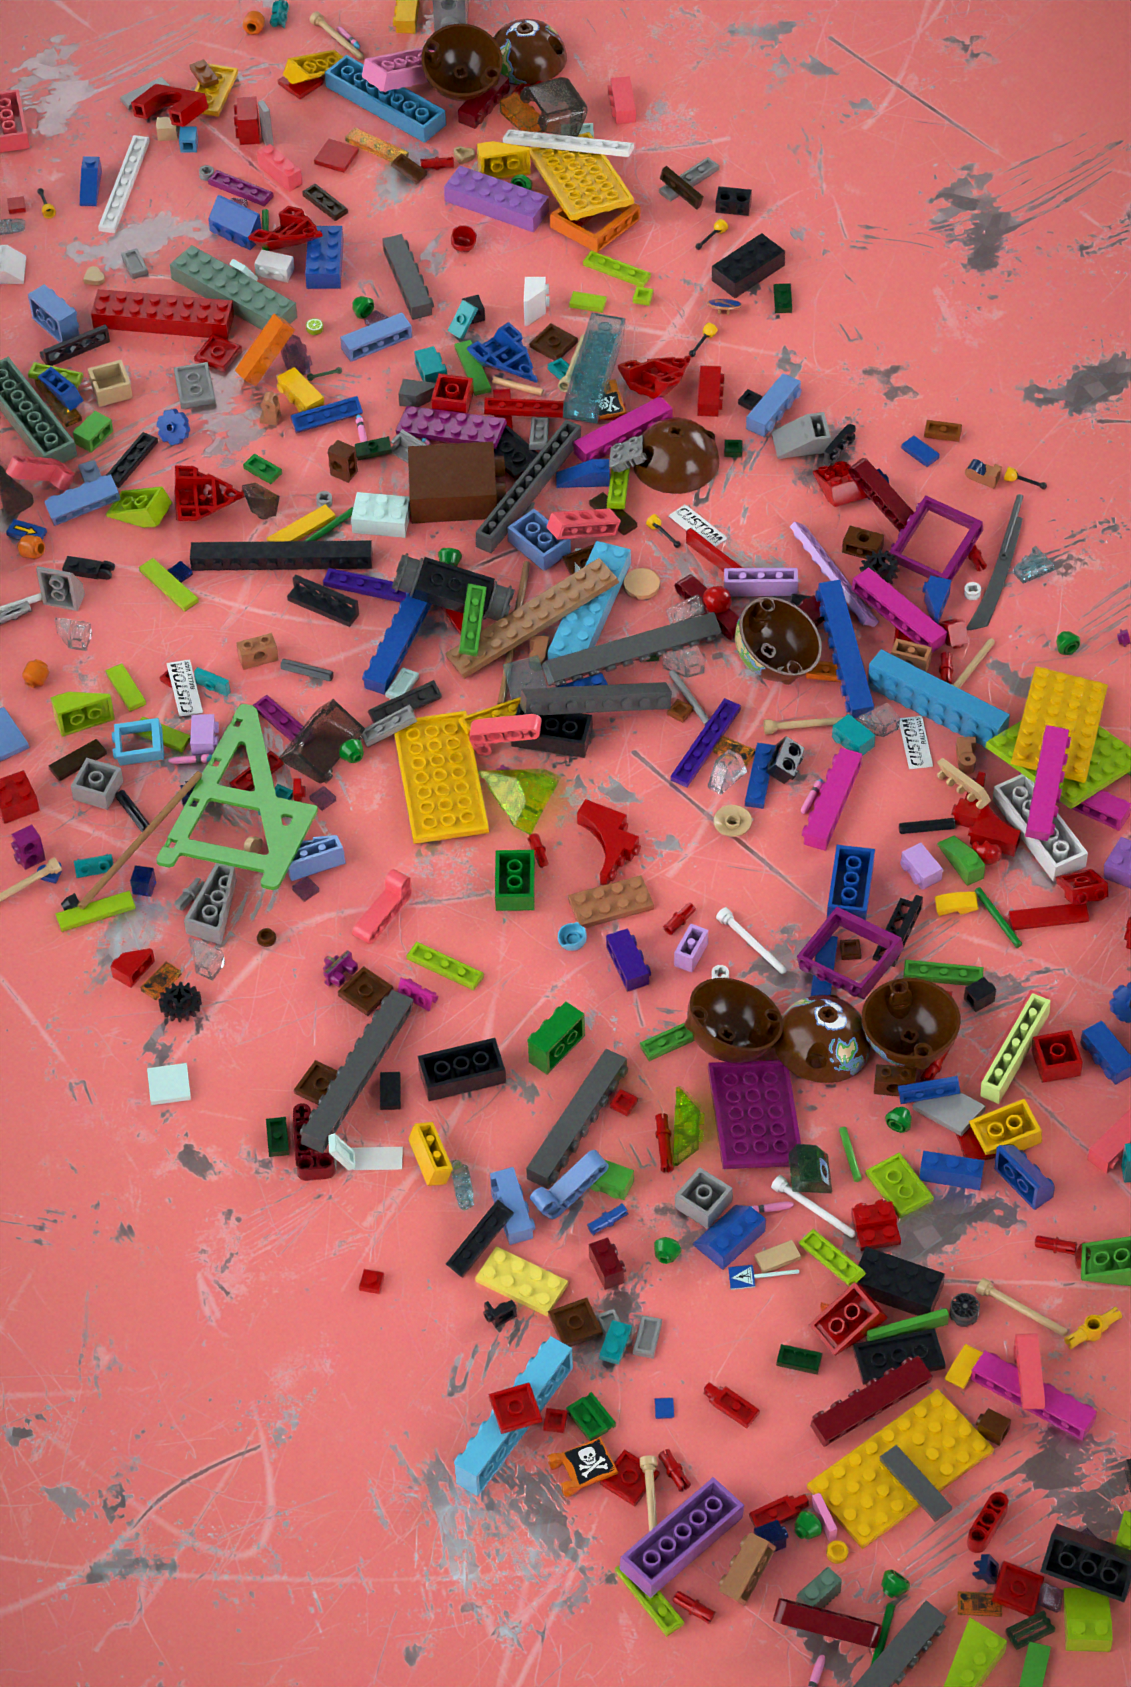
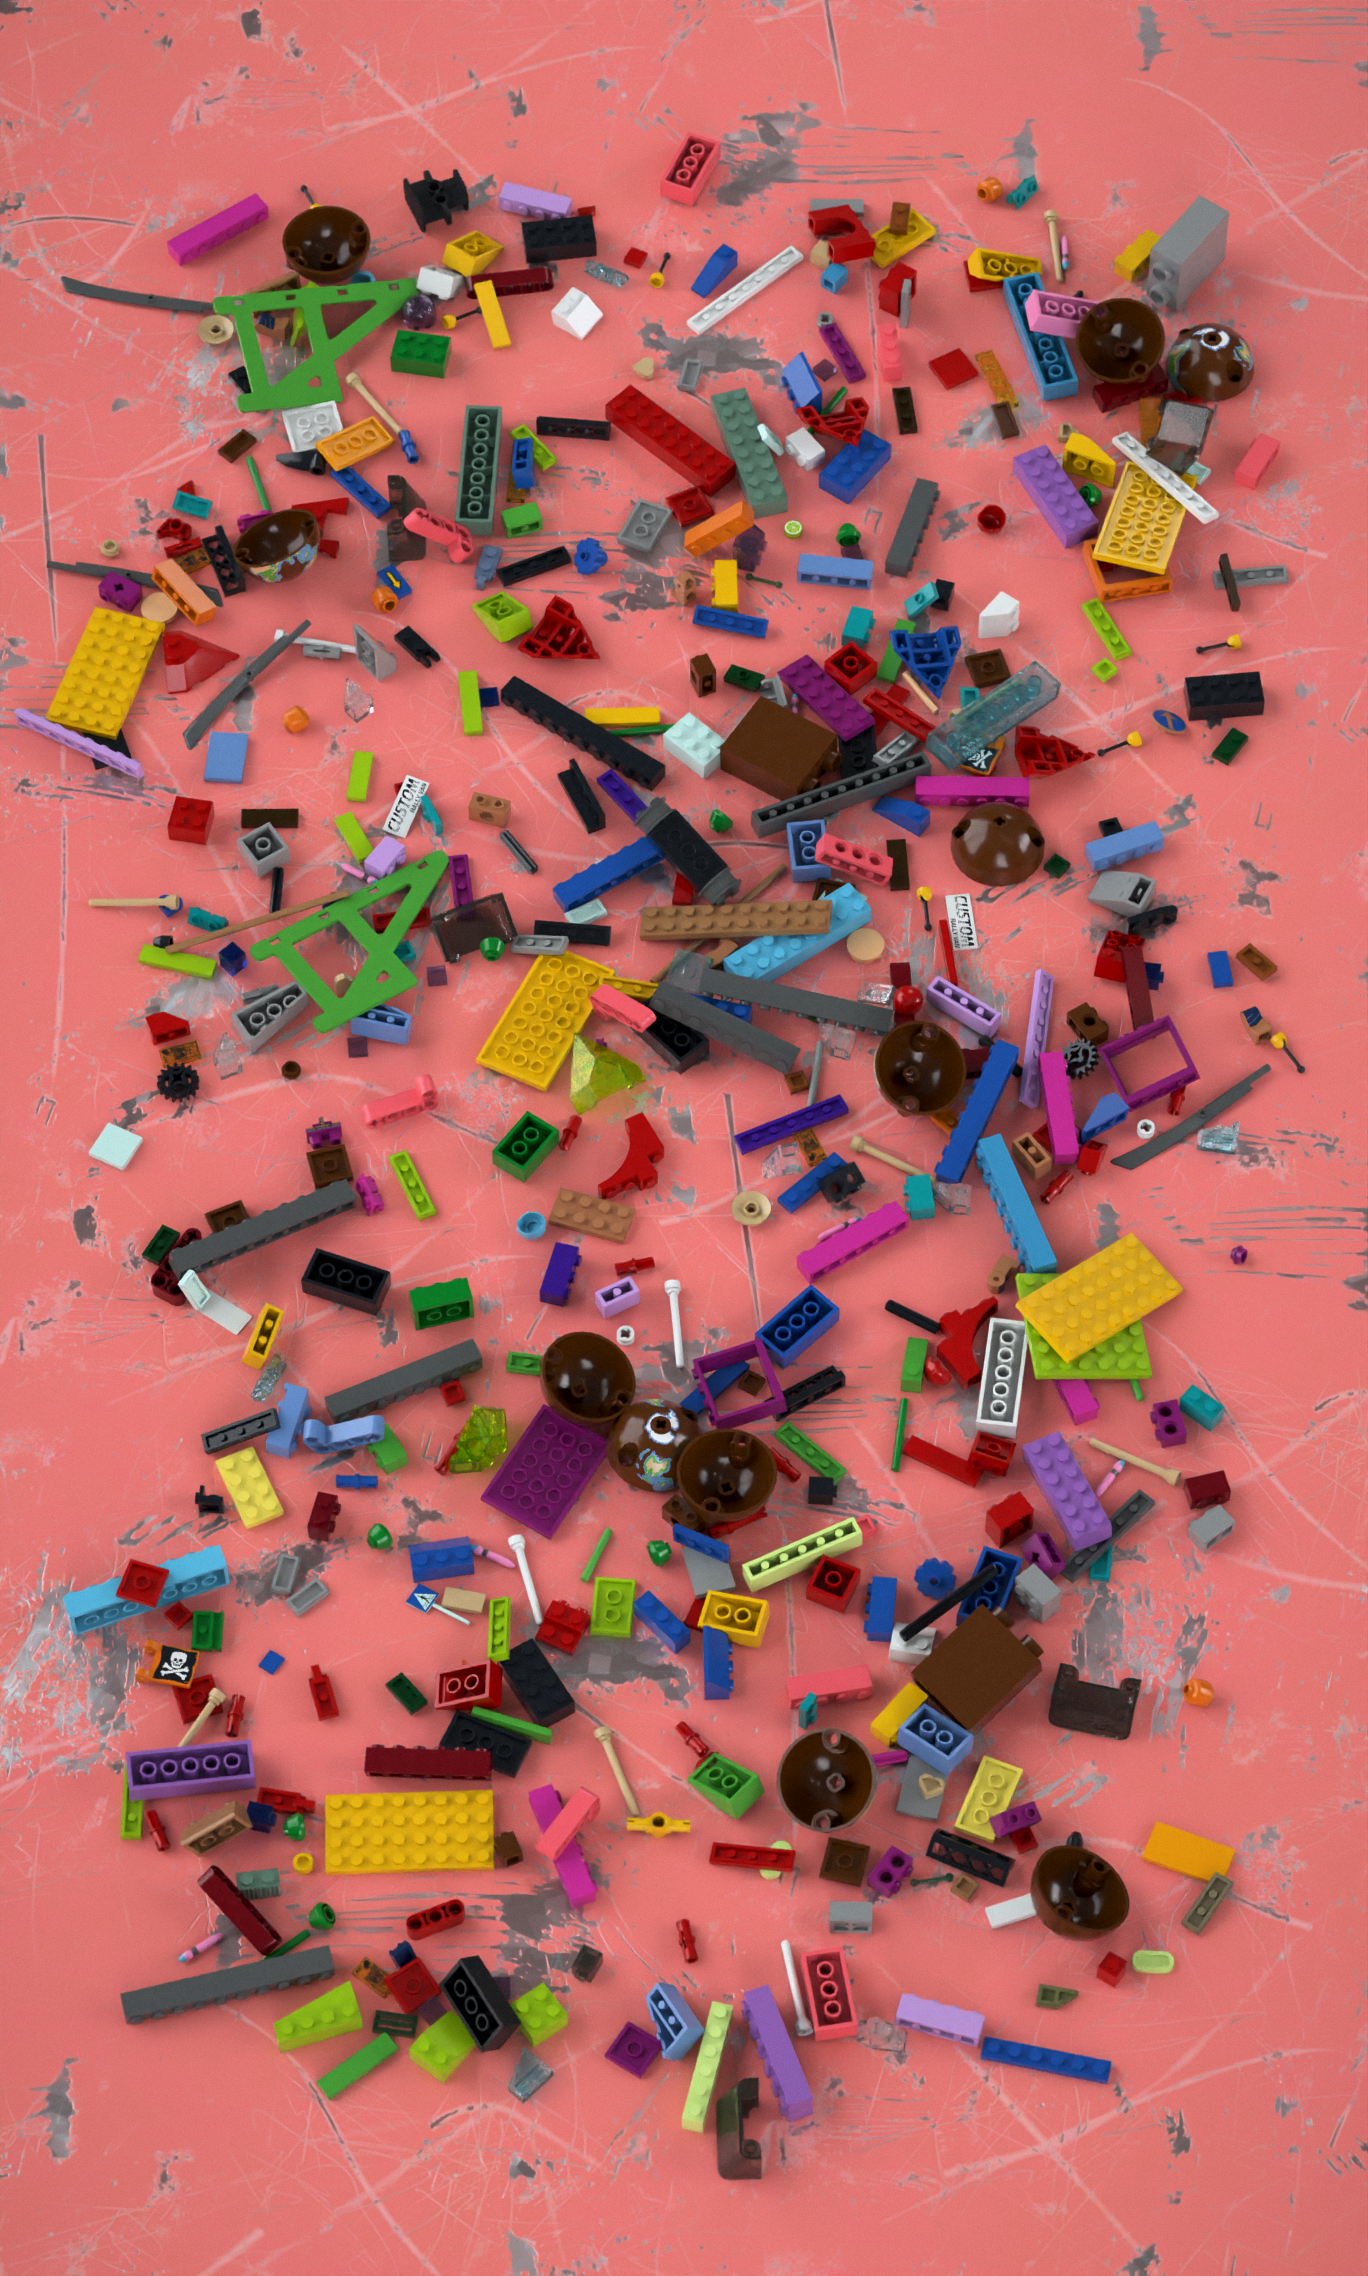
camera: 35 degrees right, 5 degrees up
magenta brick [11,824,46,870] -> none
medium blue brick [28,284,79,343] -> none
medium blue brick [44,474,121,526] -> none
lime slope [50,692,115,737] -> none
tan piece [88,360,133,407] -> none
medium azure window [112,718,164,766] -> none
clear smoke slope [242,483,280,519] -> none
green plate [243,454,282,484] -> none
red plate [293,778,306,802] -> none
light grey bush [316,491,333,508] -> none
bright pink piece [356,414,367,442] -> none
red plate [359,1269,385,1294] -> none
black tile [380,1072,401,1110] -> none
dark grey slope [398,379,436,407] -> none
red pin [420,156,454,170] -> none
bright green tile [458,584,486,656] -> none
reddish brown plate [548,1297,603,1347] -> none
lime tile [569,291,607,313] -> none
teal plate [599,1320,632,1365] -> none
lime tile [607,462,631,509] -> none
light grey hinge [609,435,647,472] -> none
light grey brick [675,1167,733,1229] -> none
red brick [697,365,724,417] -> none
black brick [715,186,752,216] -> none
clear green slope [788,1144,832,1193] -> none
bright pink tile [812,1493,837,1542] -> none
dark grey tile [880,1445,952,1522] -> none
white sticker [898,716,933,769] -> none
lavender brick [900,842,943,890] -> none
yellow slope [935,892,979,916] -> none
tan hinge [937,757,992,809] -> none
yellow slope [945,1344,983,1390] -> none
dark grey wheel [950,1293,980,1327] -> none
tan piece [951,638,995,689] -> none
dark pink brick [1025,725,1071,841] -> none
green cone [1056,631,1080,655] -> none

